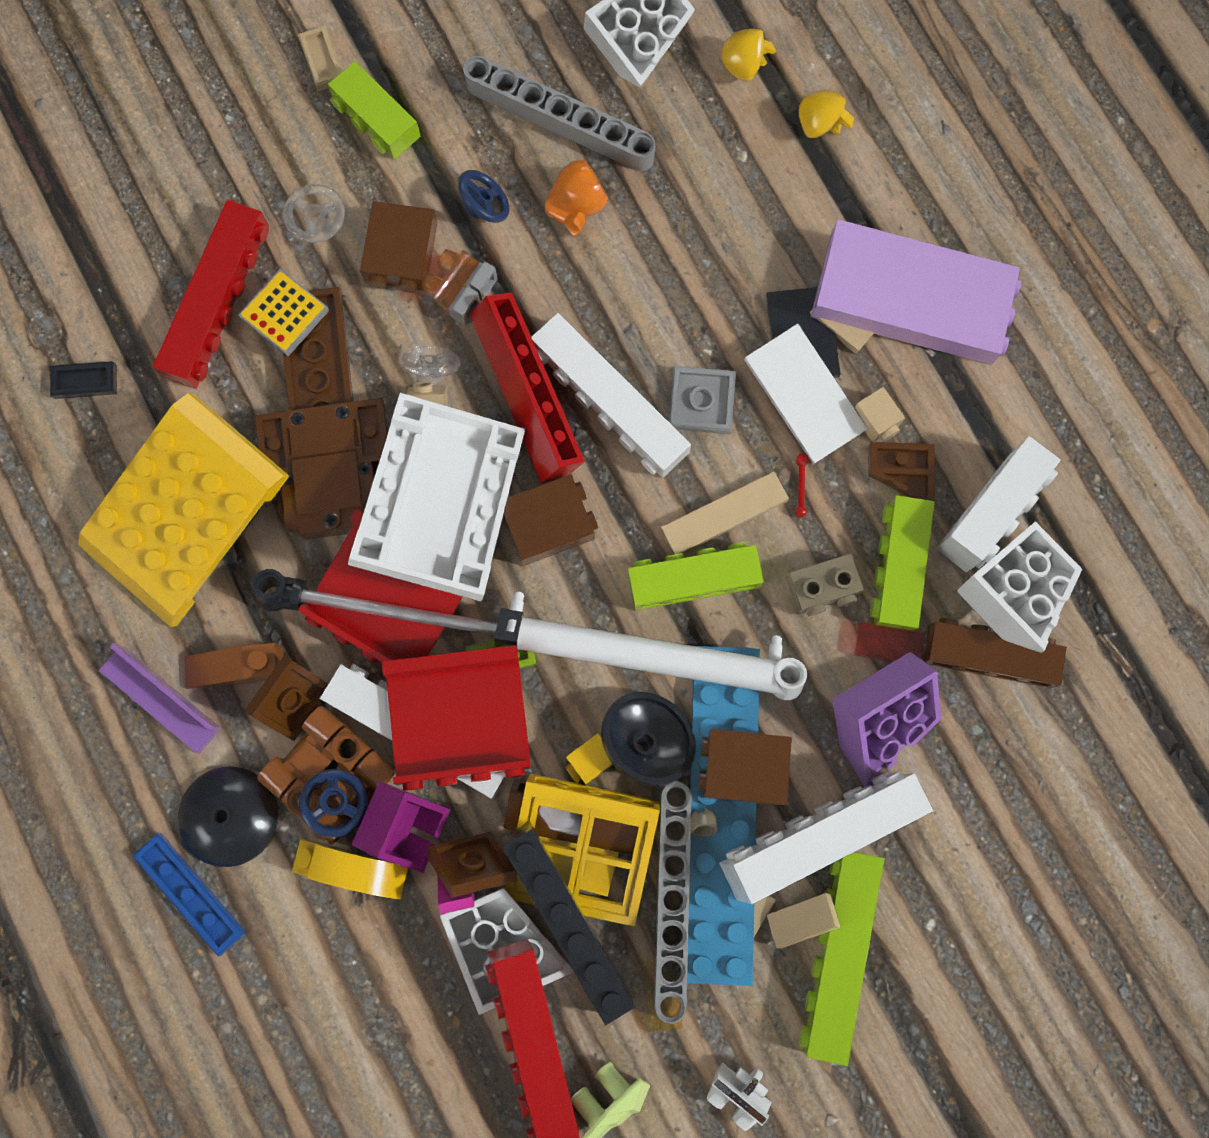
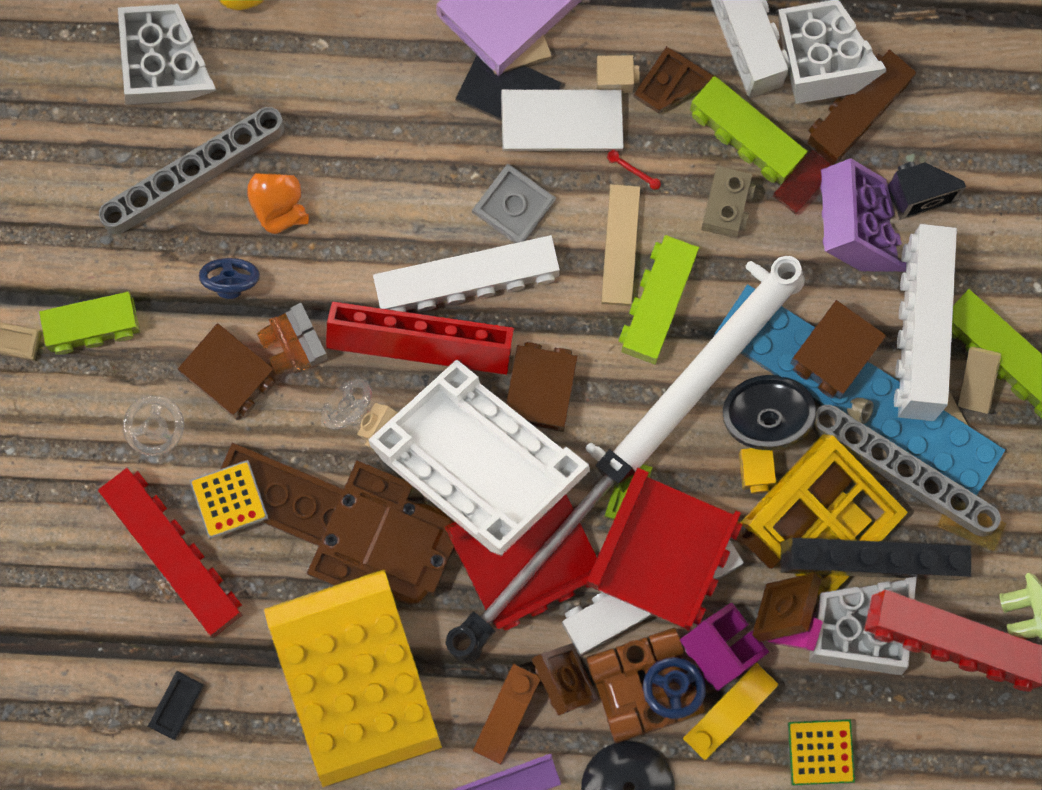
camera: 60 degrees left, 0 degrees up
none -> yellow tile [787,720,855,786]
none -> black slope [888,161,966,220]

